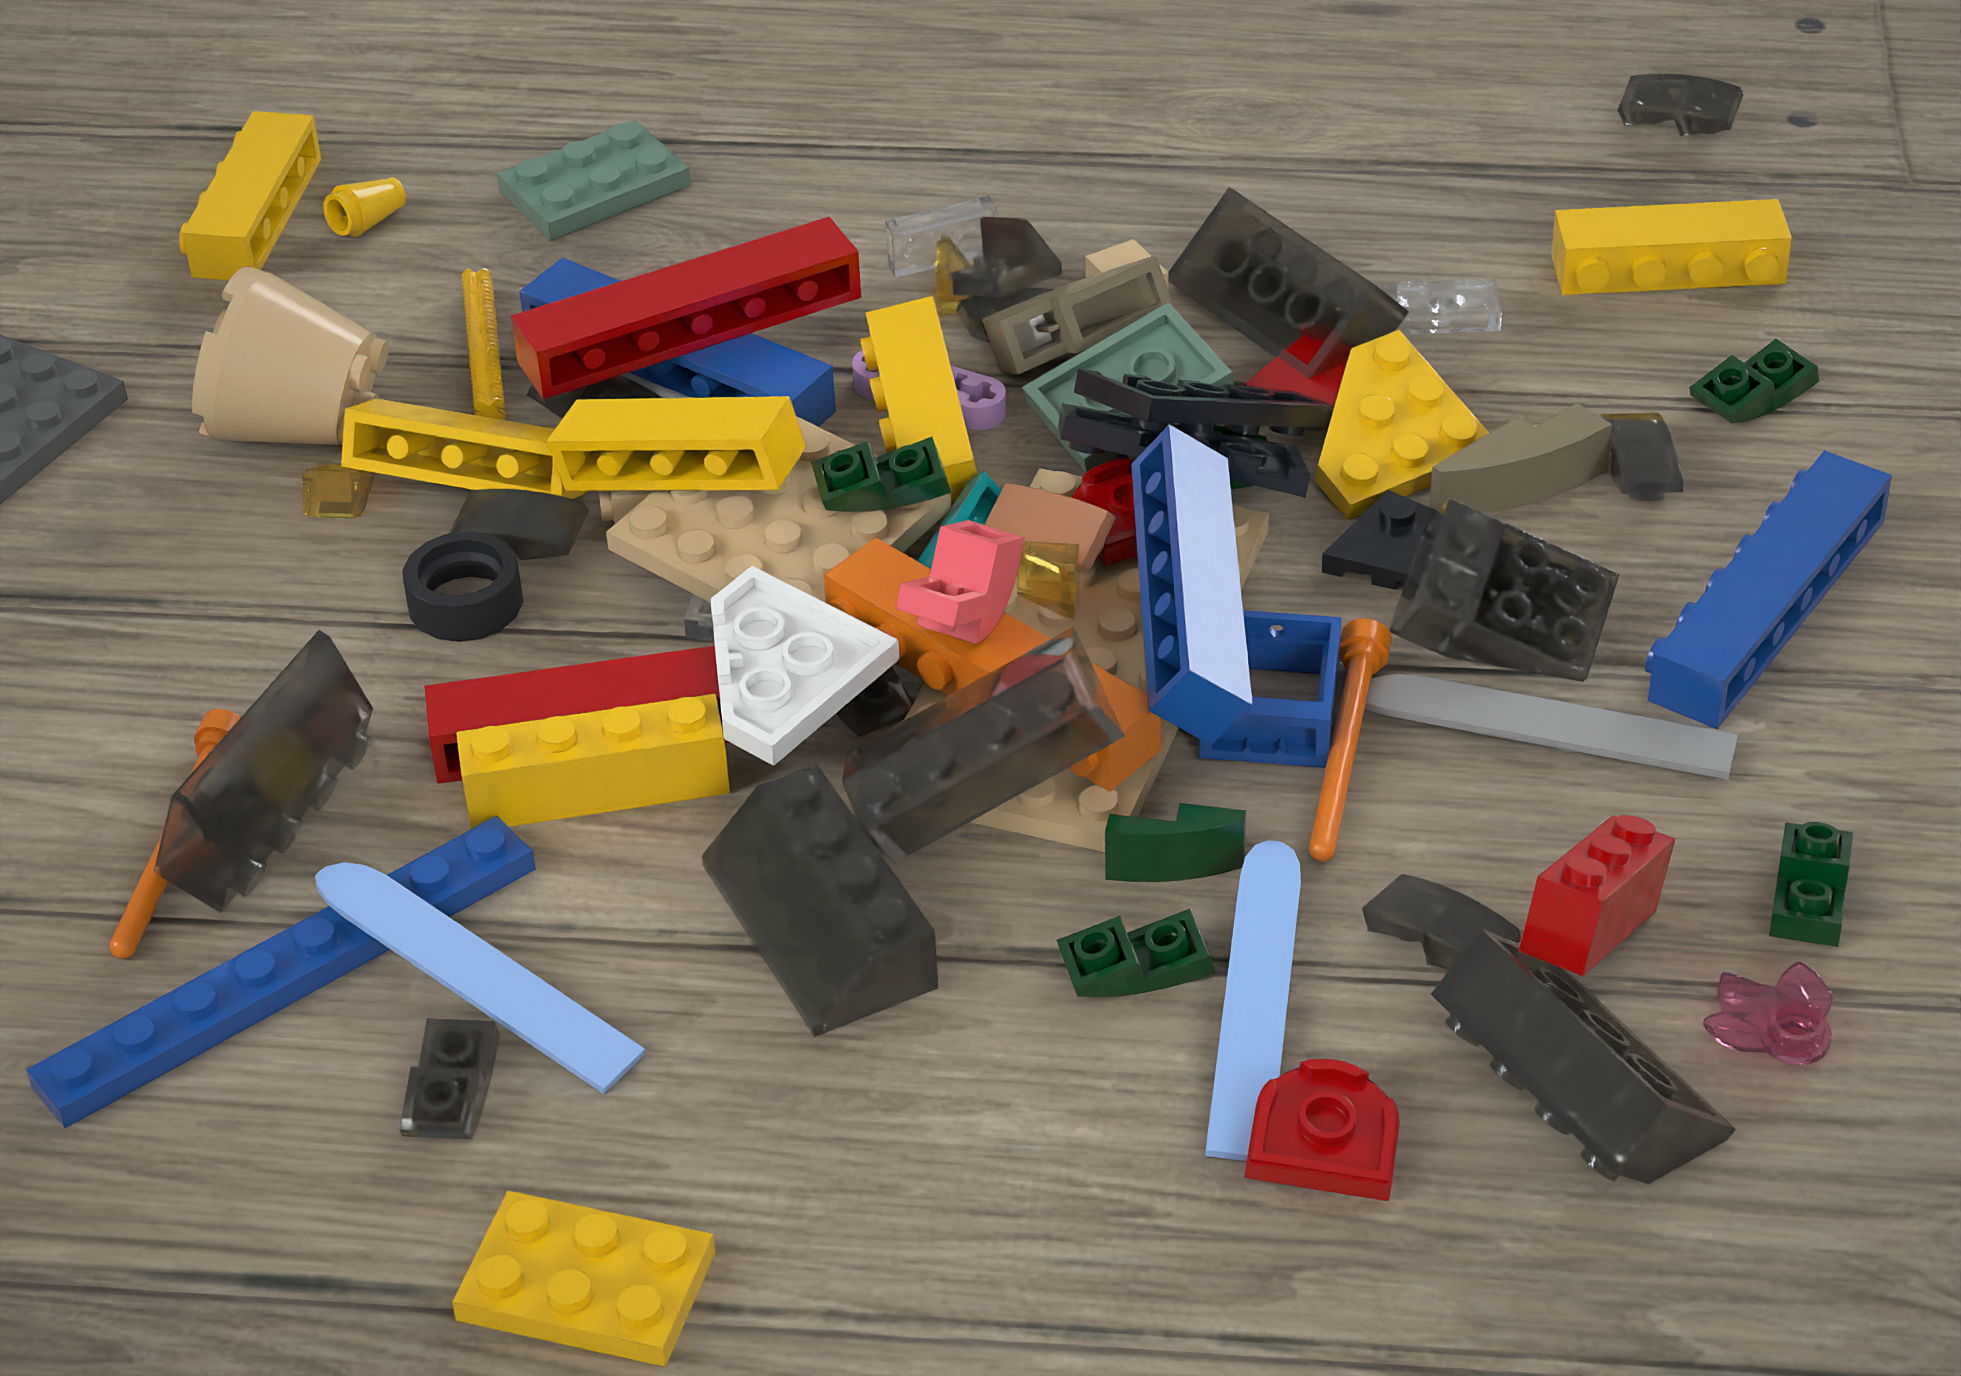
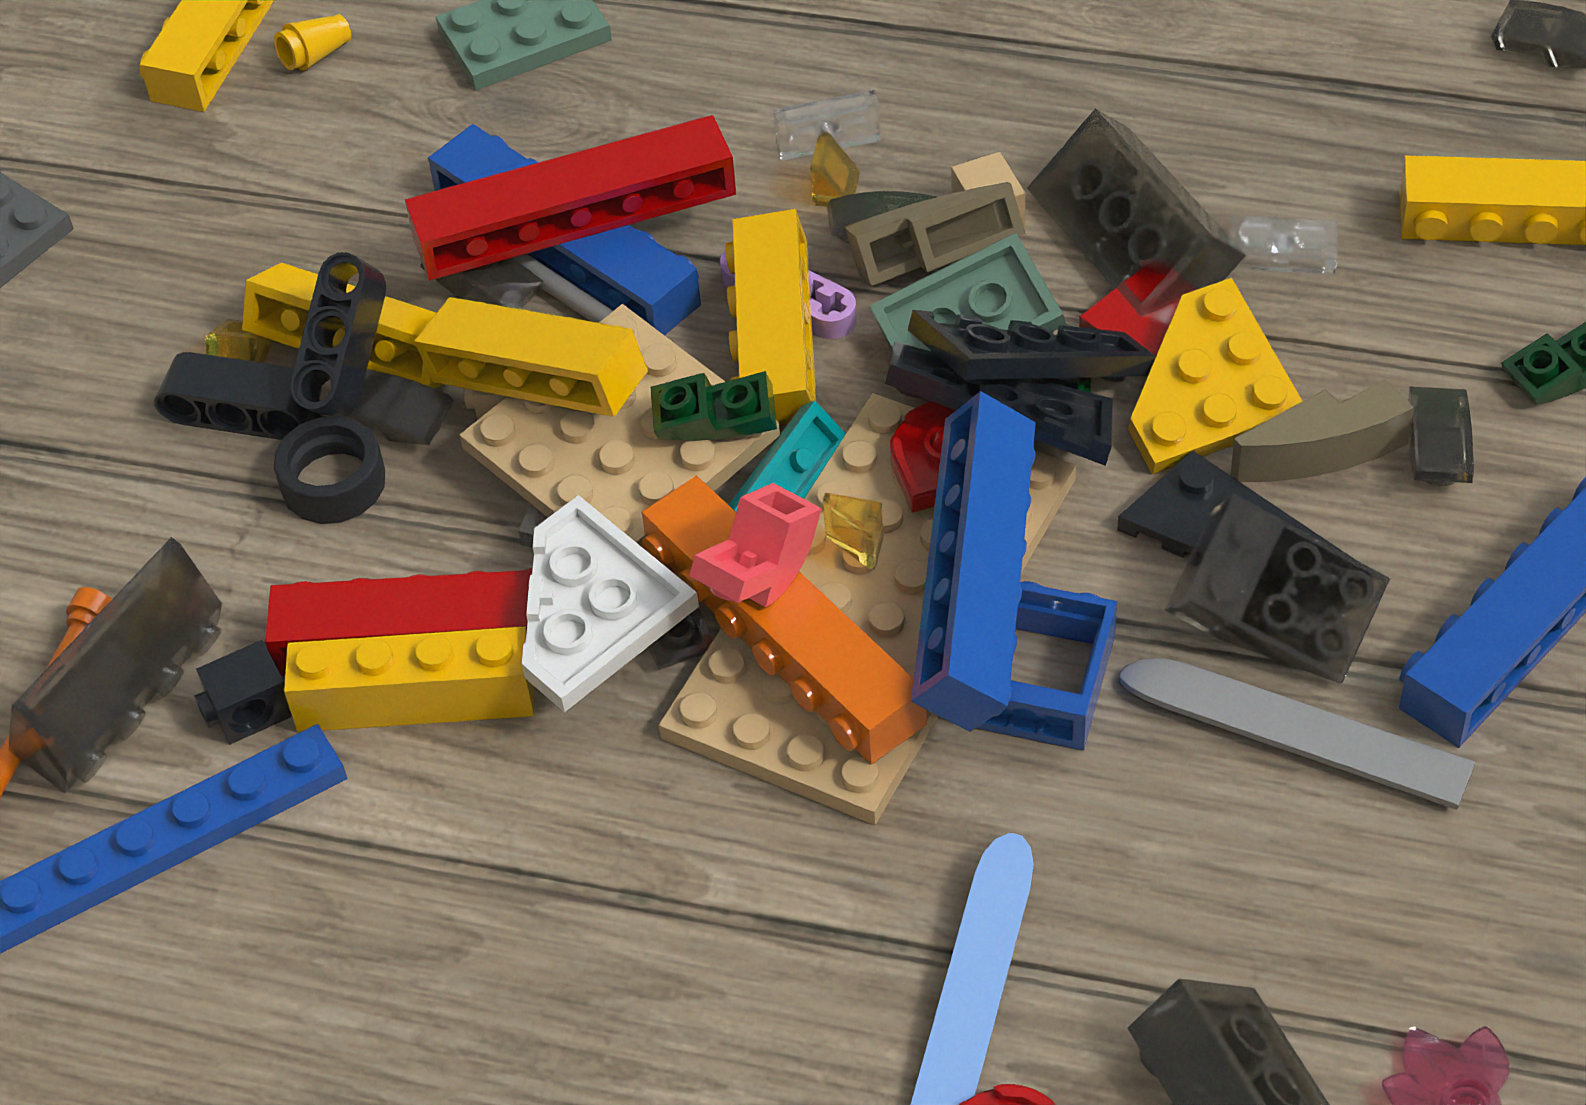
camera: 10 degrees right, 10 degrees up
tan cone [192,266,389,445] -> none
light blue piece [315,862,645,1094] -> none
clear smoke slope [399,1018,500,1139] -> none
yellow axle [461,268,506,420] -> none
clear smoke slope [701,764,938,1037] -> none
clear smoke slope [842,627,1125,863] -> none
clear smoke slope [951,217,1062,298] -> none
nougat slope [984,483,1116,571] -> none
dark green slope [1056,909,1216,997] -> none
dark green slope [1105,803,1246,882] -> none
orange piece [1309,618,1392,862] -> none
clear smoke slope [1361,874,1522,976] -> none
red brick [1519,815,1676,976] -> none
dark green slope [1769,822,1853,947] -> none
none -> black beam [154,352,322,440]
none -> black brick [194,640,292,745]
none -> black beam [291,252,386,417]

